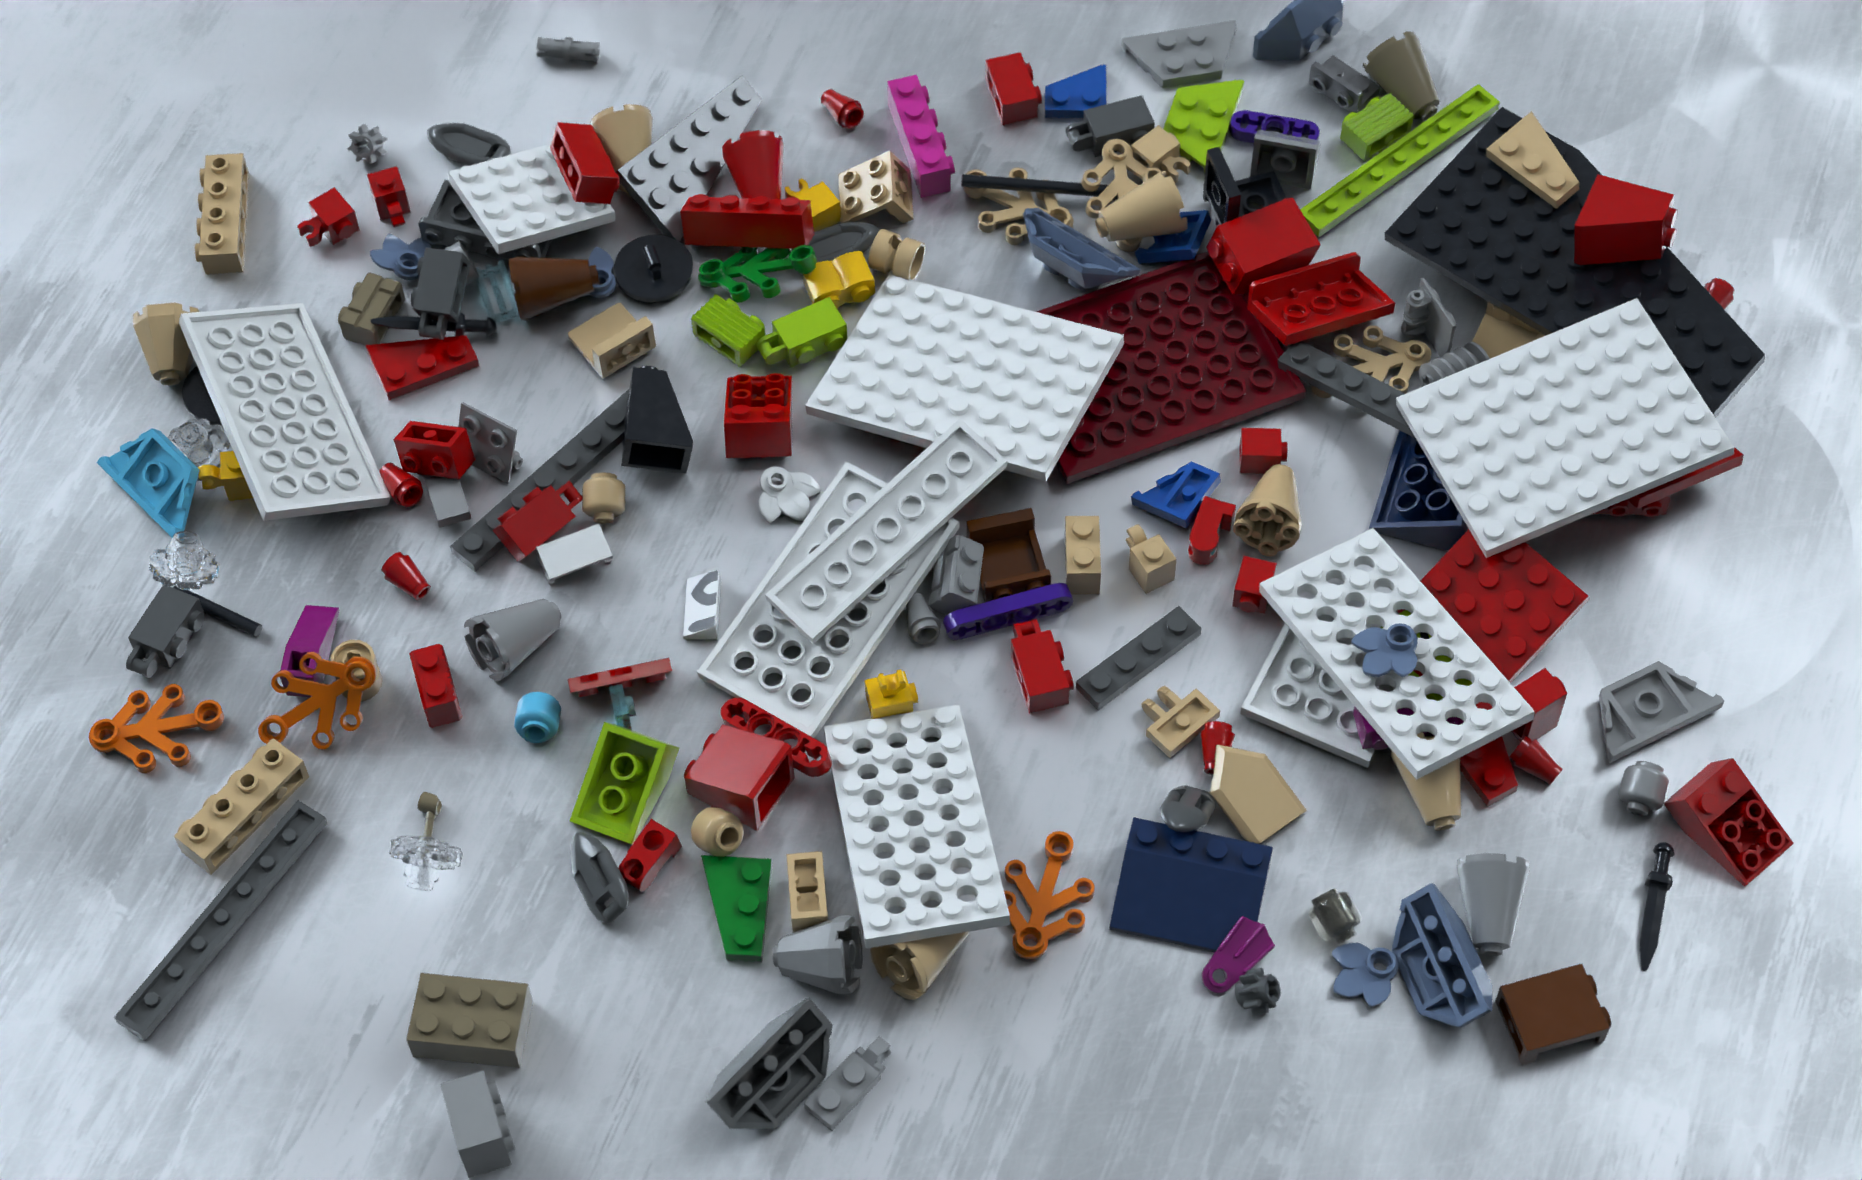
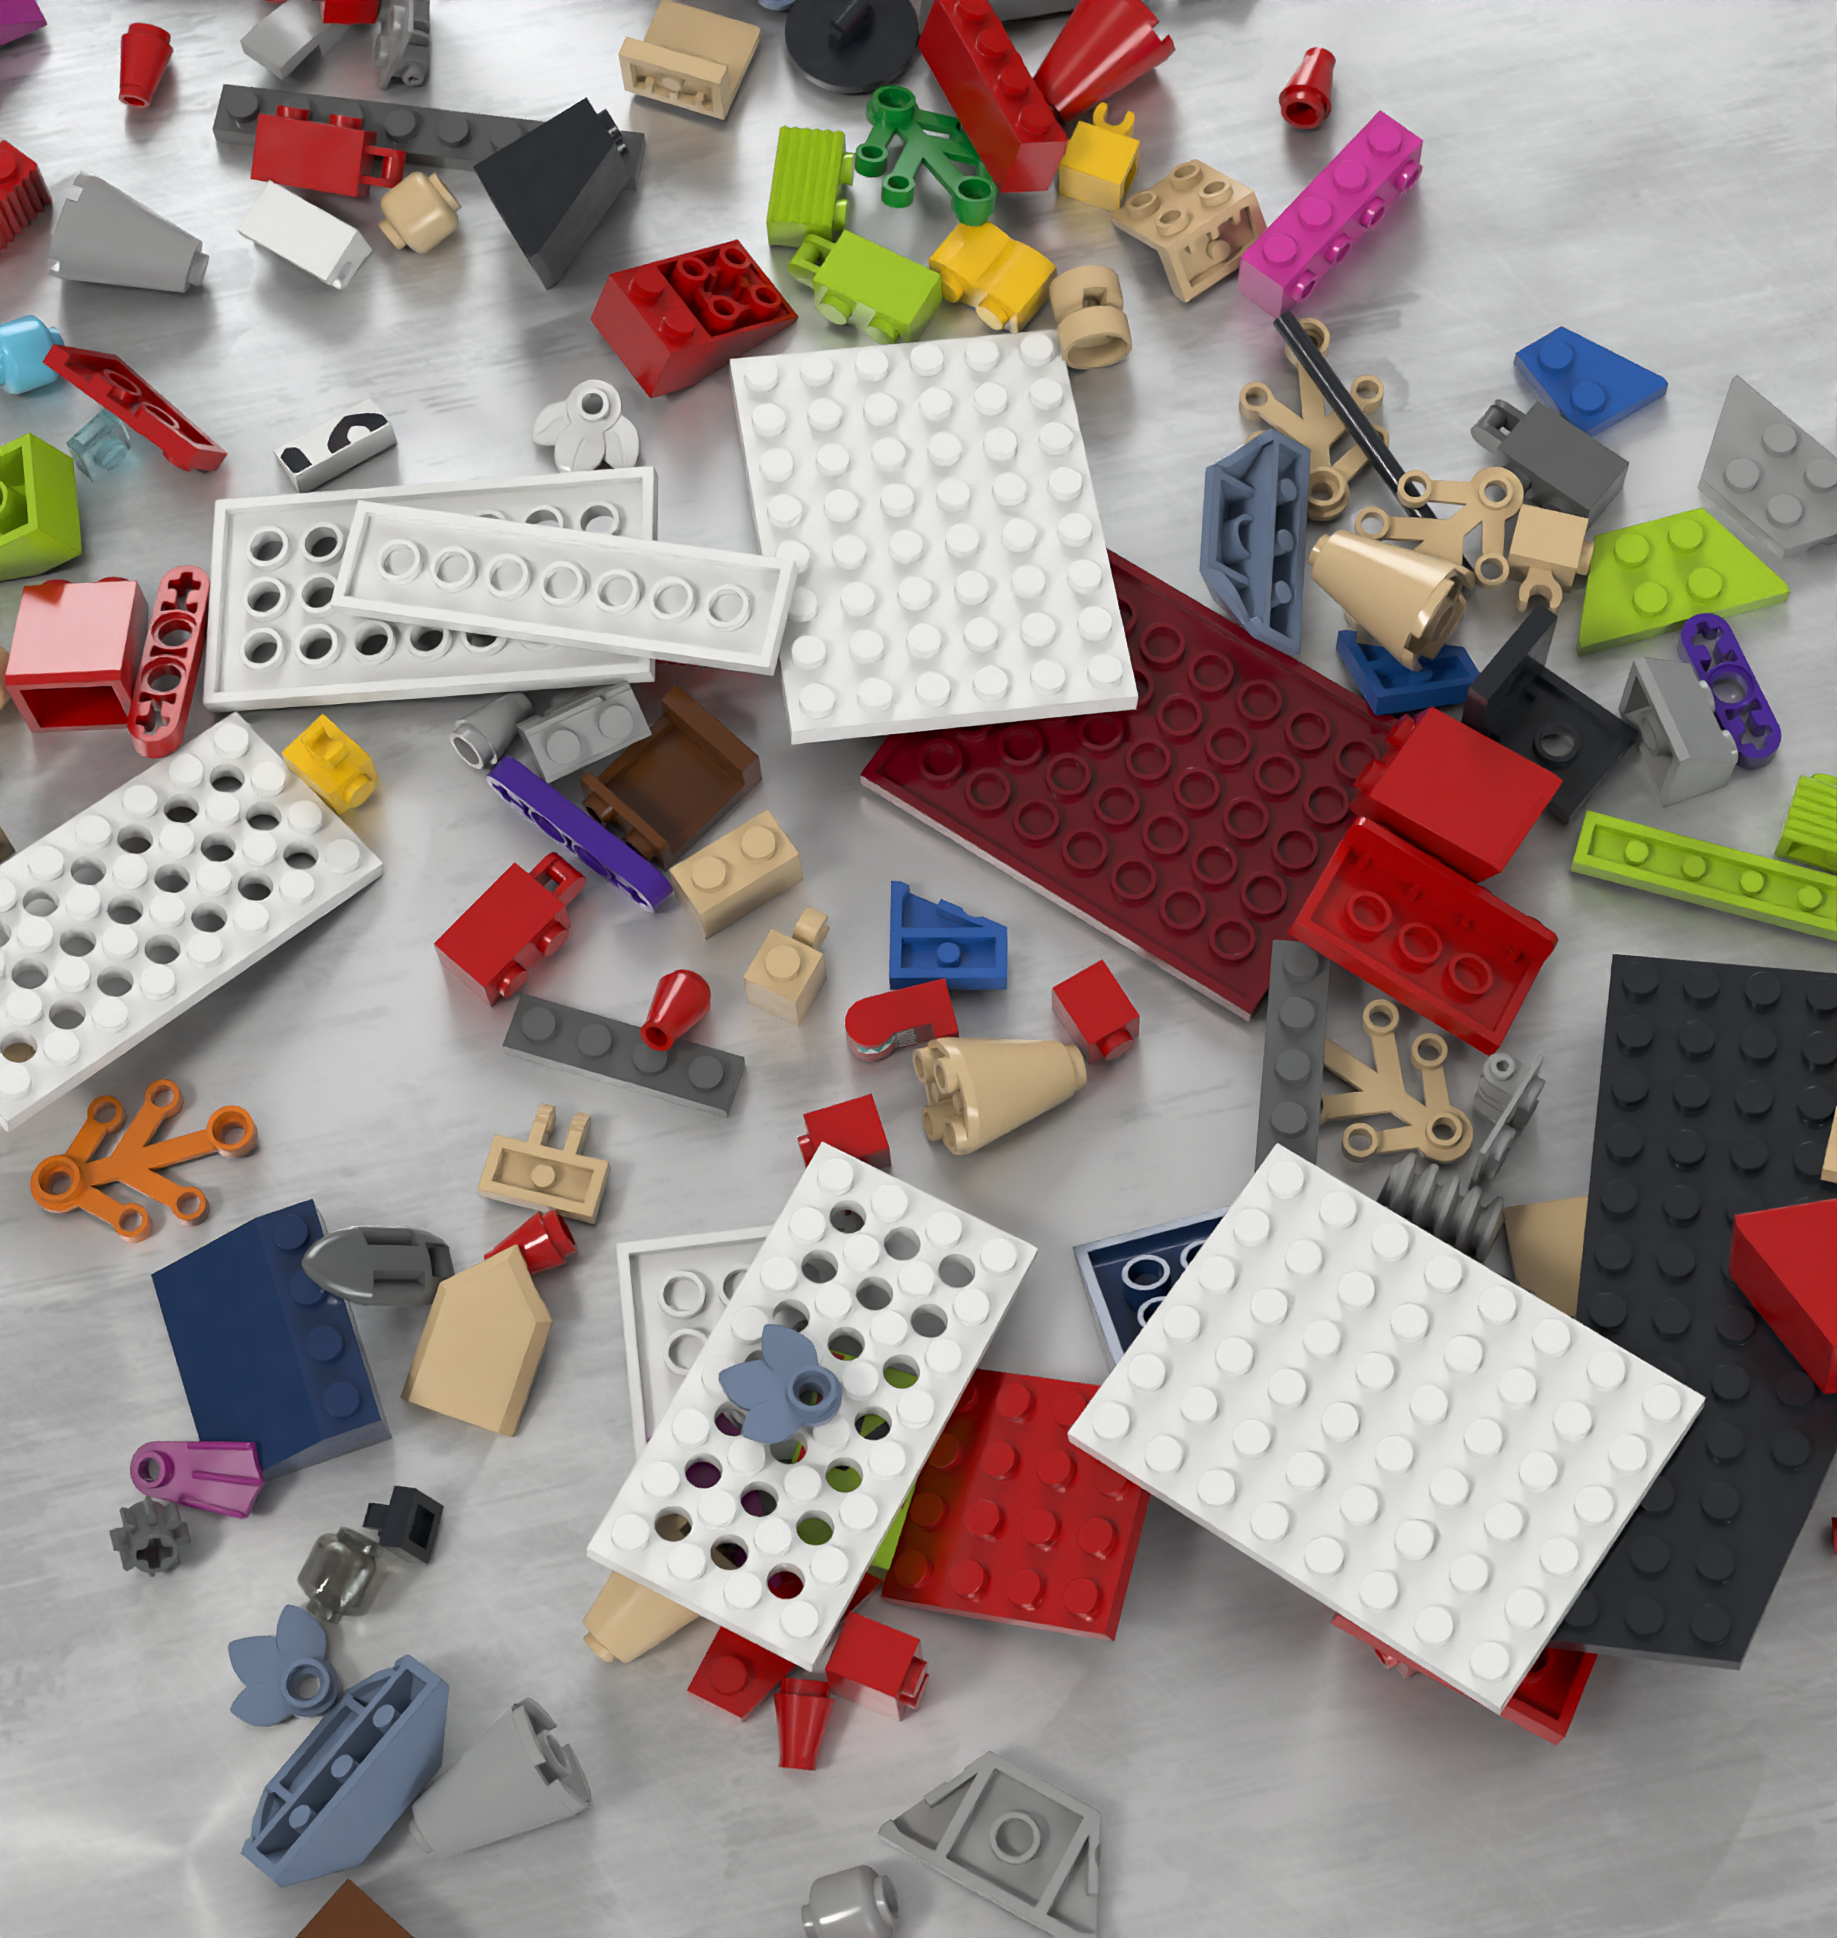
camera: 60 degrees right, 10 degrees up
dark grey piece [791,222,879,262] -> none
red brick [985,52,1042,126] -> none
none -> black tile [362,1485,444,1565]
none -> red cone [640,969,711,1051]

